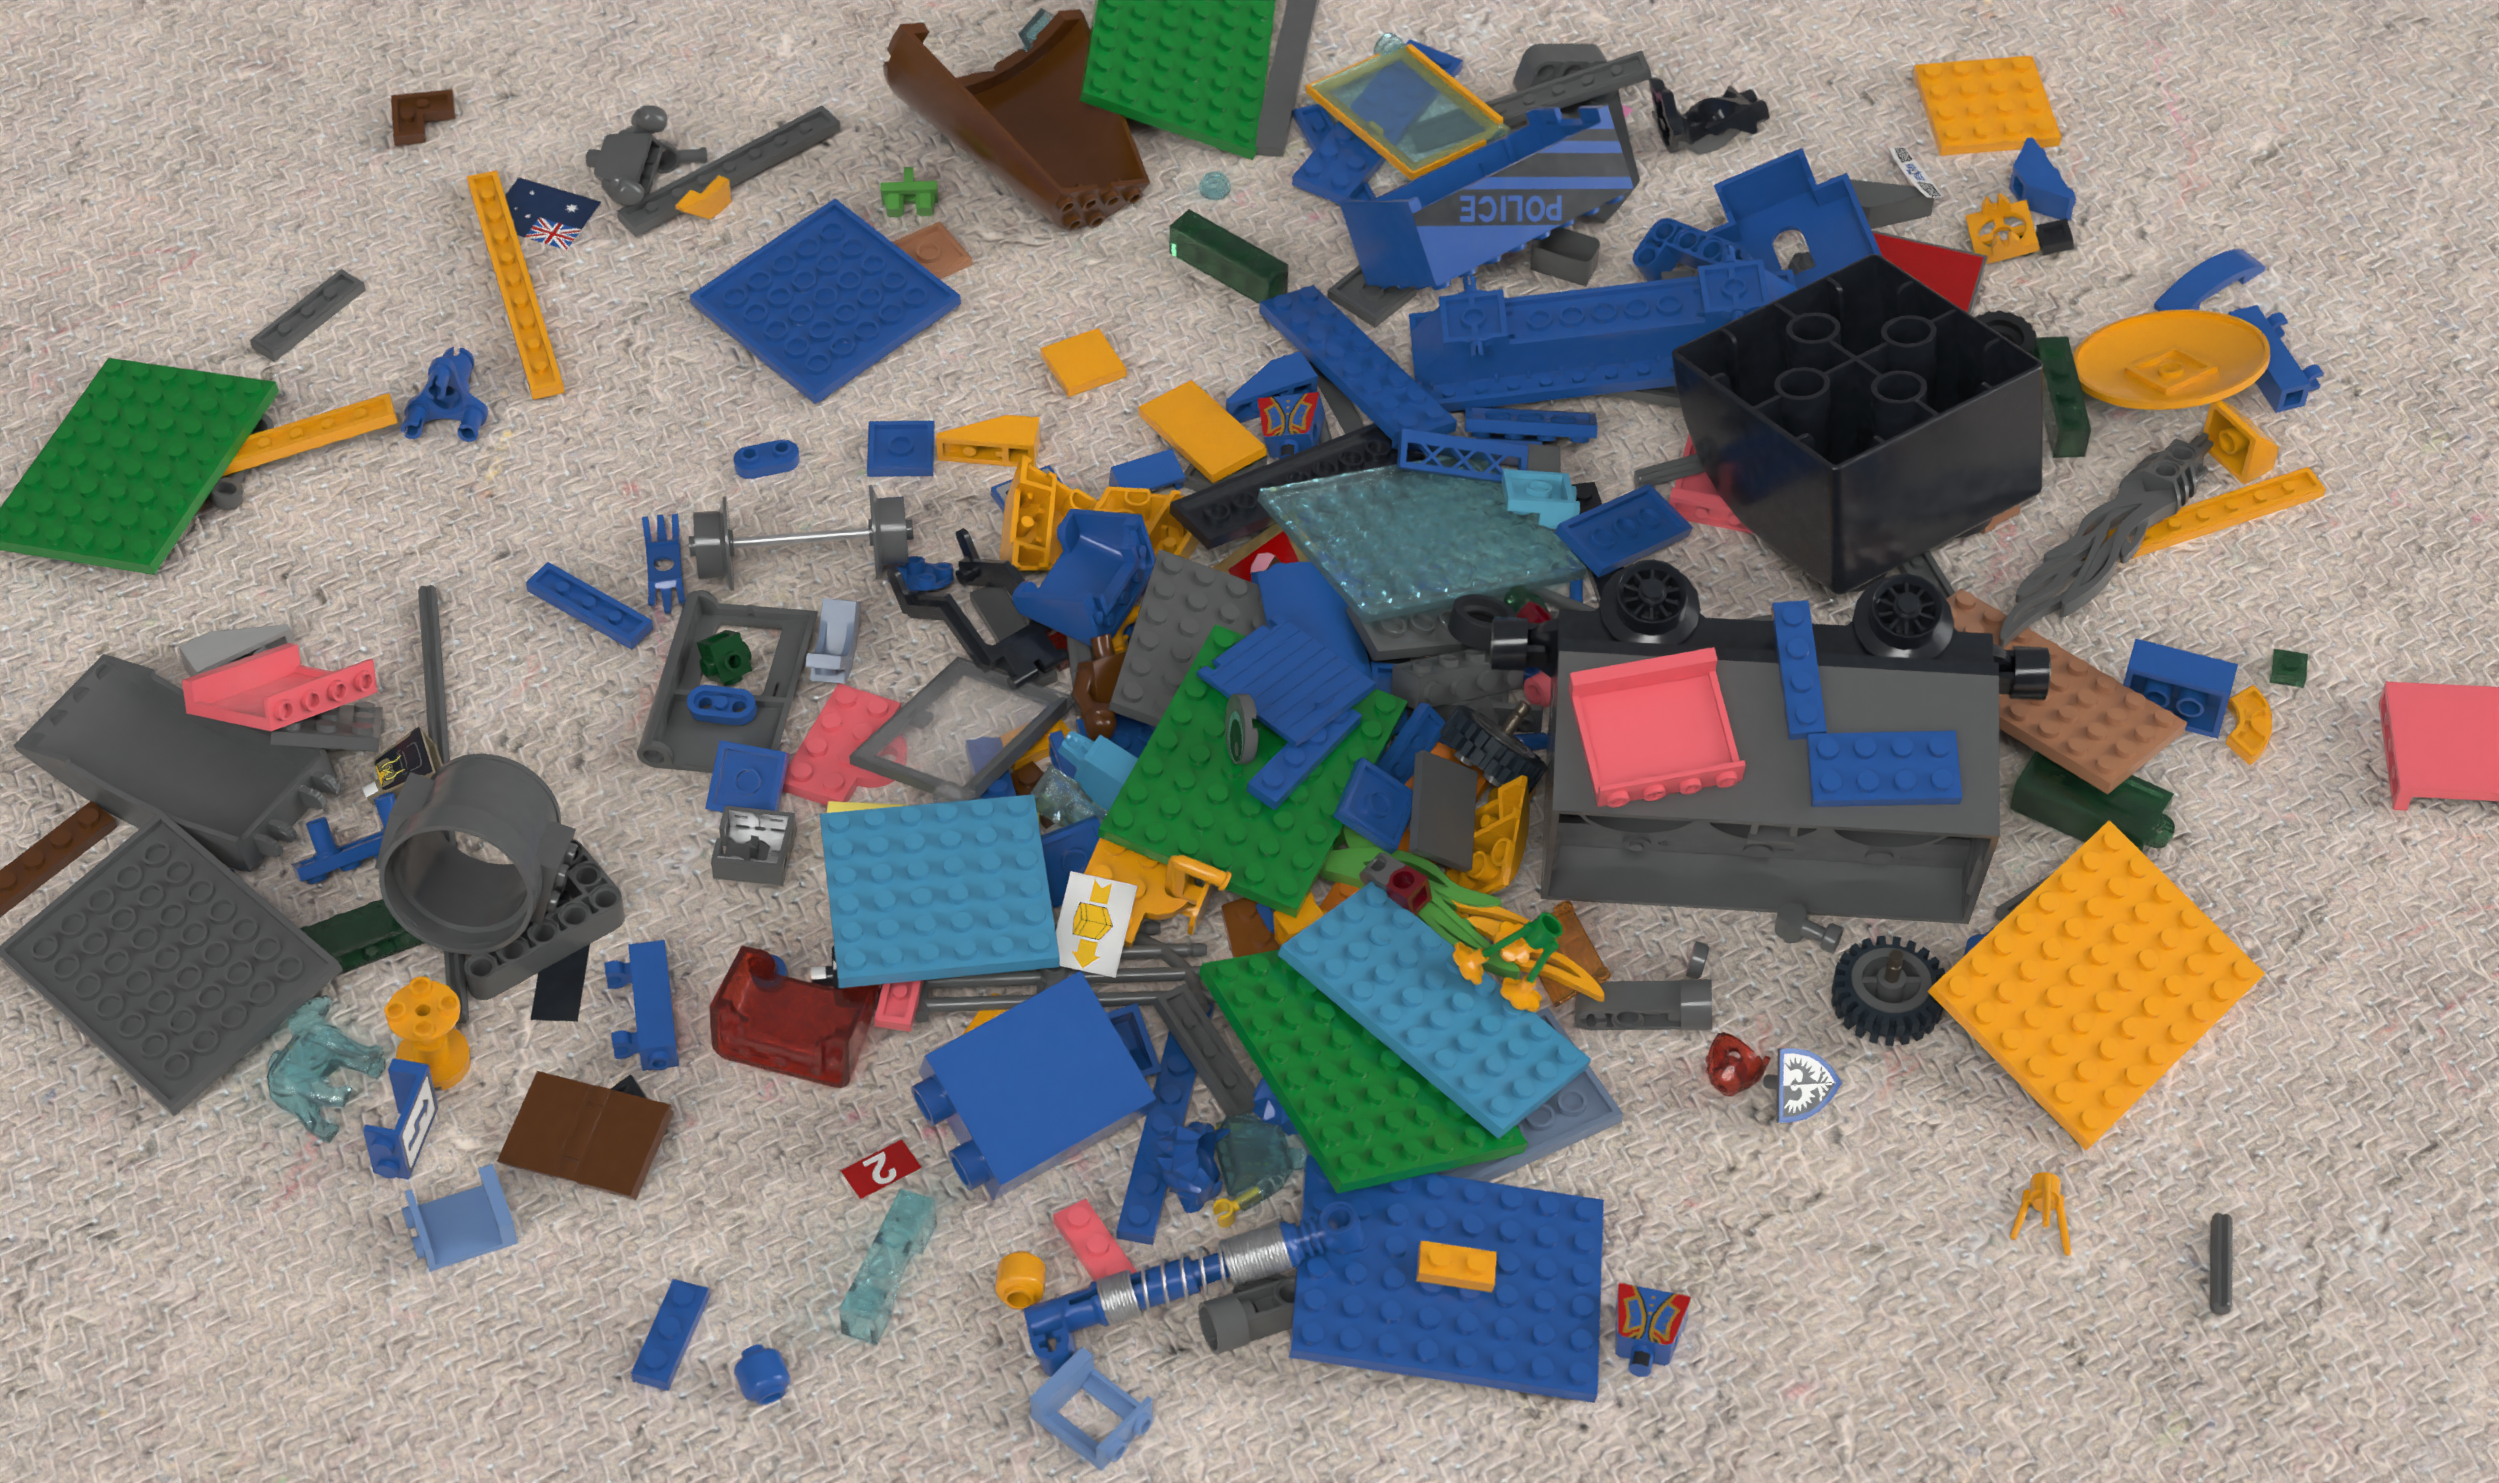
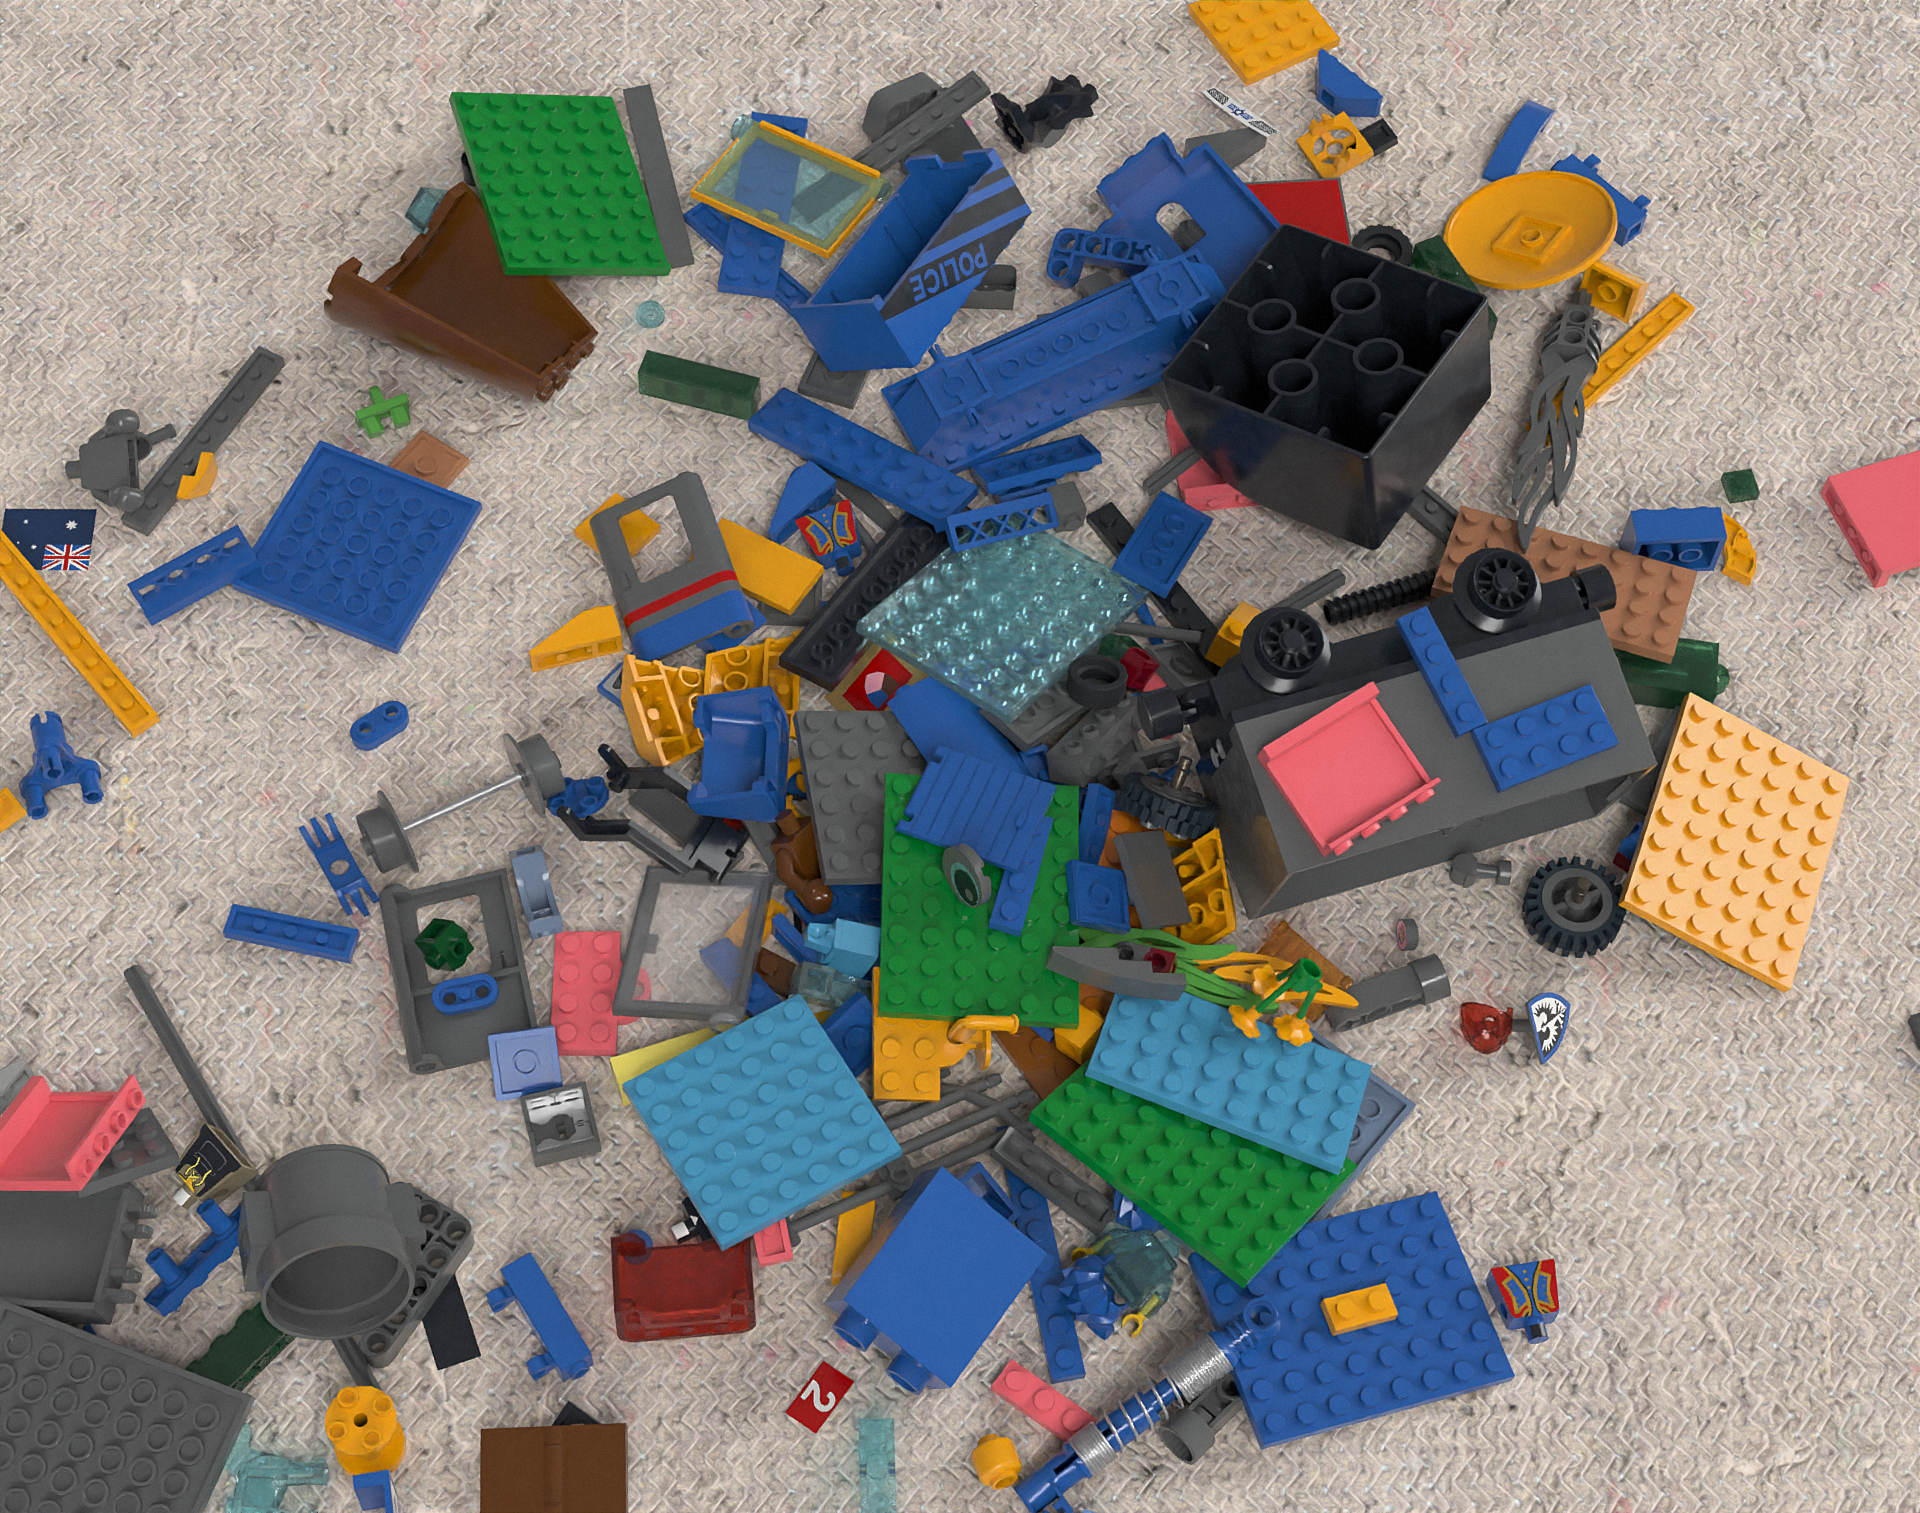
camera: 25 degrees left, 10 degrees up
blue tile [867,421,935,477] -> none
white sticker [1056,871,1138,978] -> none
medium azure plate [1501,469,1580,529] -> none
light orange plant [2010,1172,2071,1256] -> none
none -> blue fence [127,524,261,626]
none -> dark grey piece [589,471,755,662]
none -> dark grey slope [1045,946,1187,1001]

